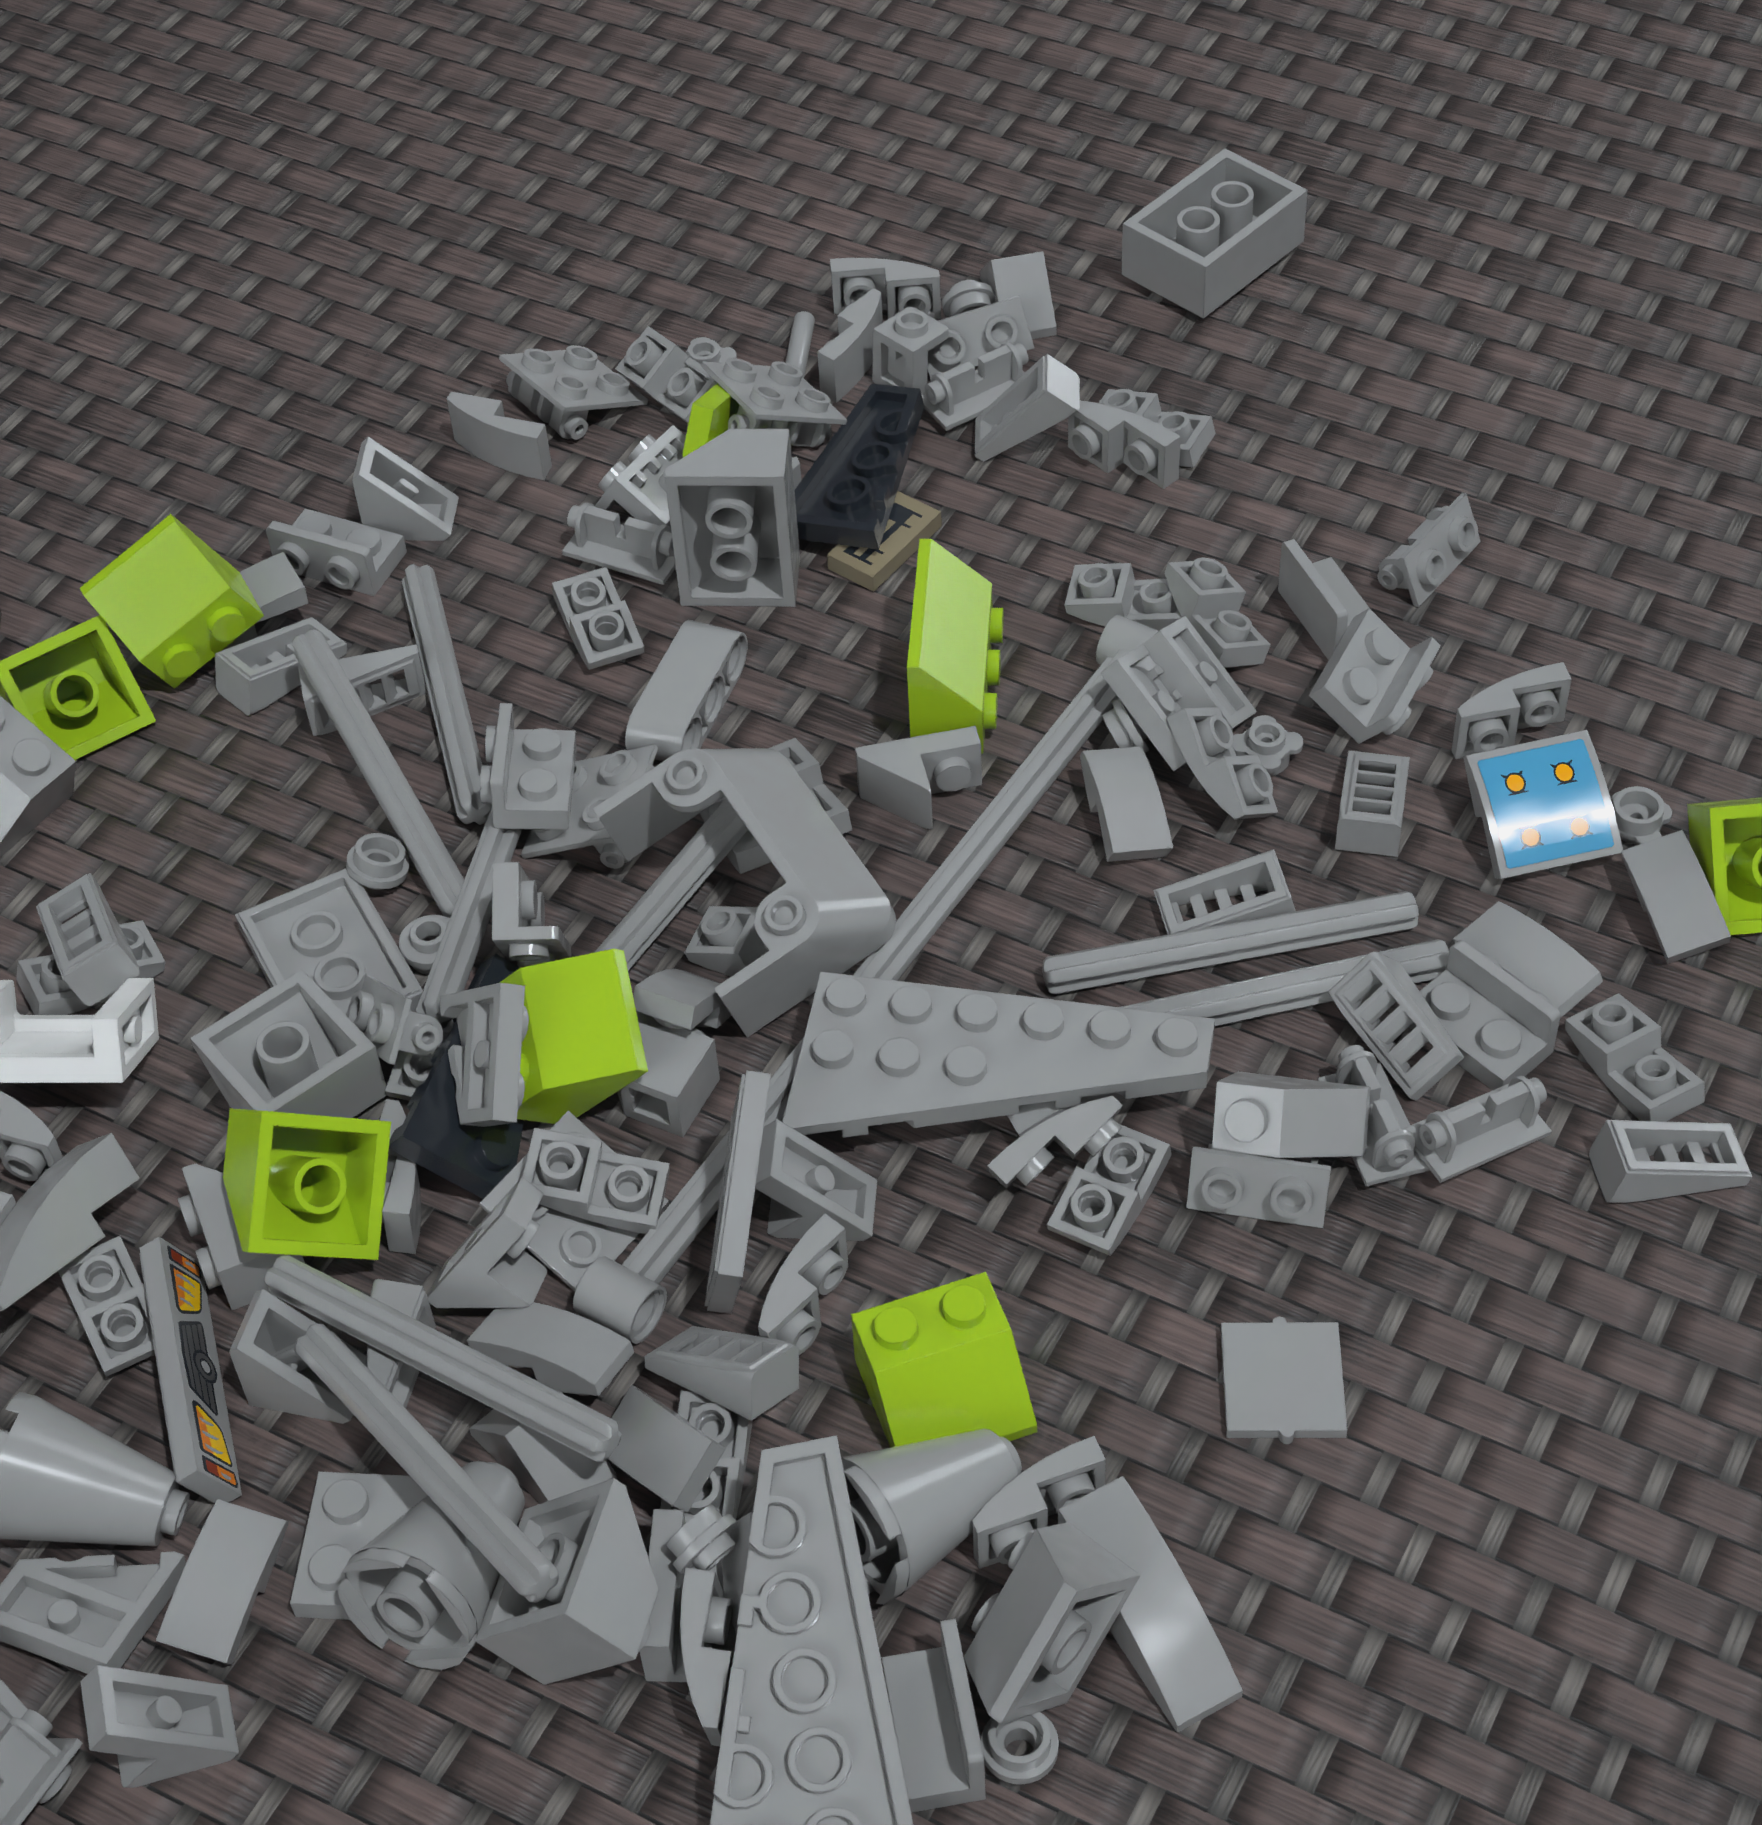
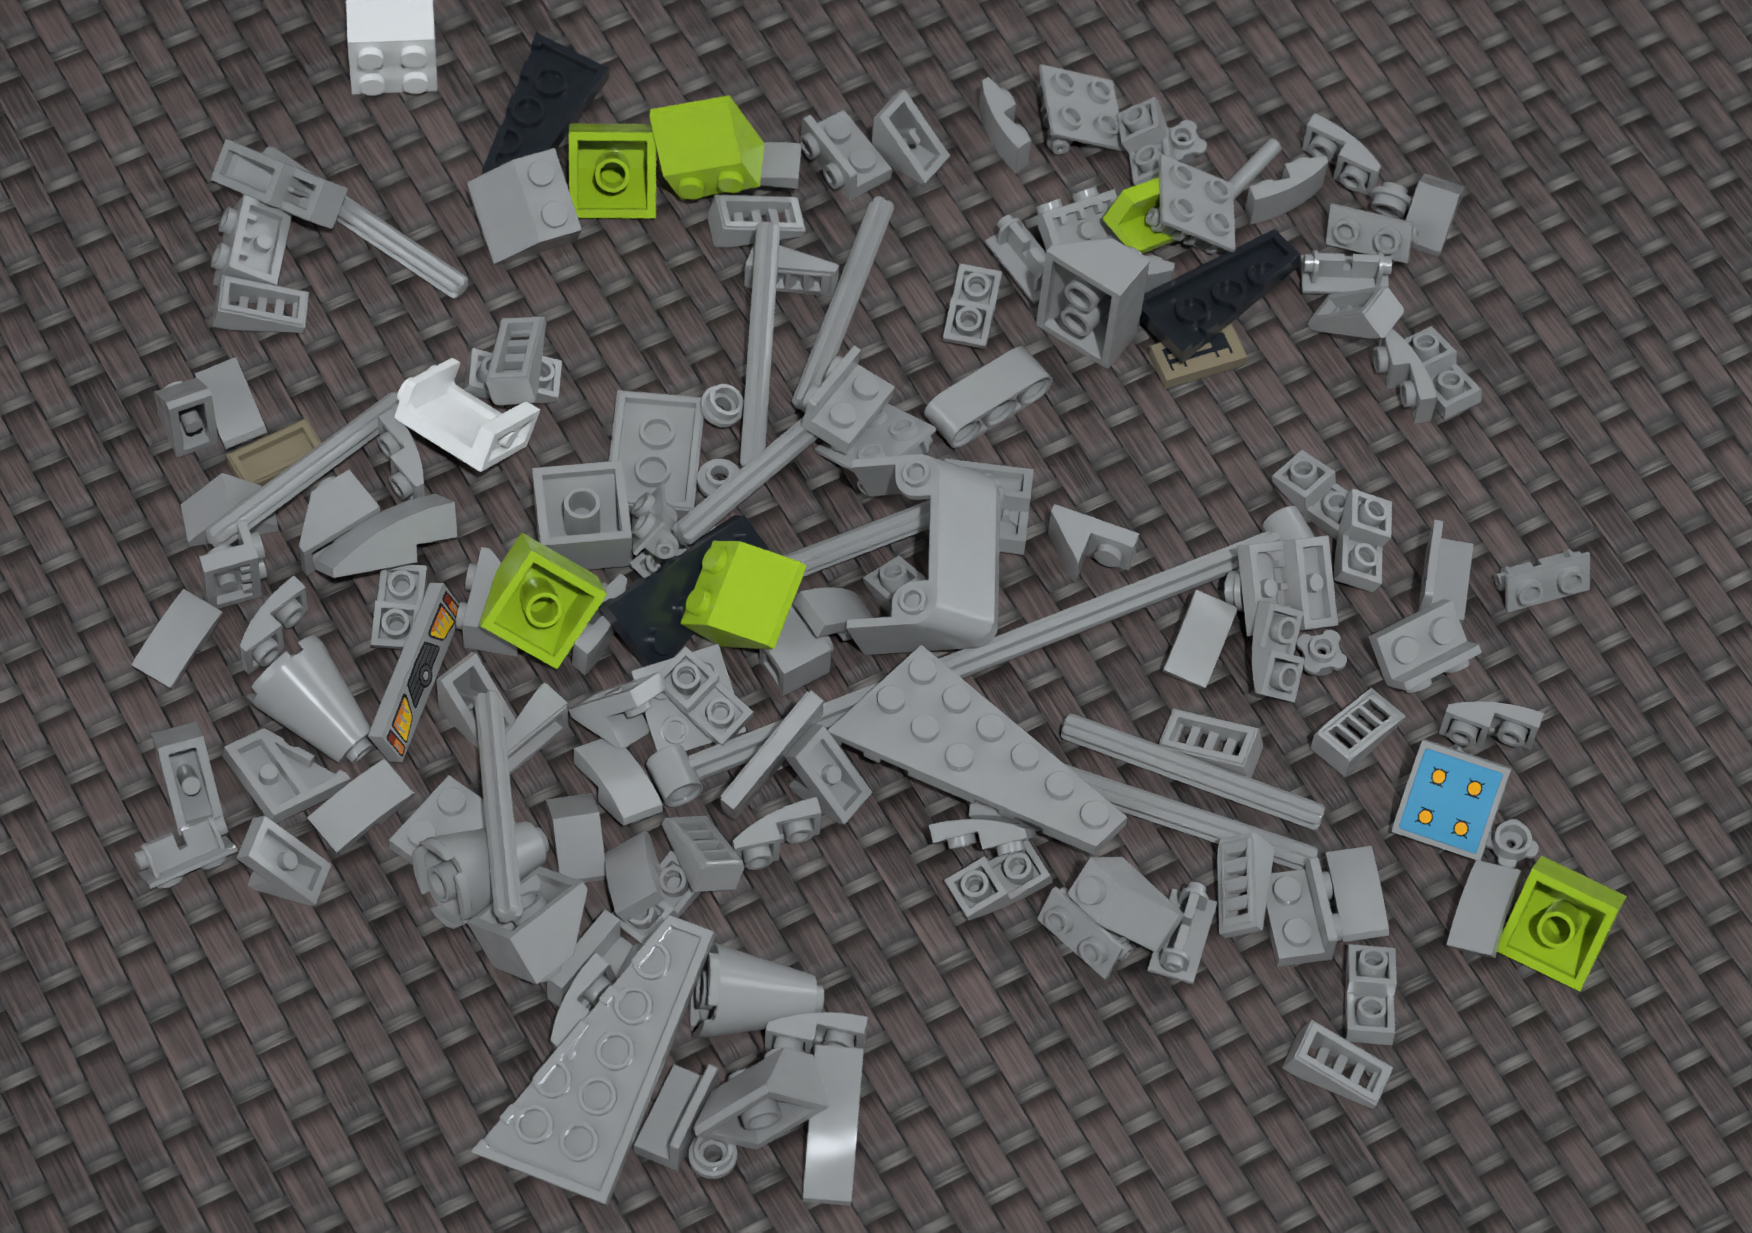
camera: 25 degrees right, 10 degrees up
light grey axle [264,1256,622,1462] -> none
light grey wing [440,983,529,1127] -> none
light grey bracket [492,862,571,968] -> none
light grey plate [666,1504,738,1574] -> none
lime slope [851,1272,1037,1448] -> none
light grey bracket [872,307,948,394] -> none
lime slope [907,538,1004,754] -> none
light grey brick [1122,148,1308,319] -> none
light grey piece [1221,1316,1347,1444] -> none
light grey hinge [1403,1076,1552,1183] -> none

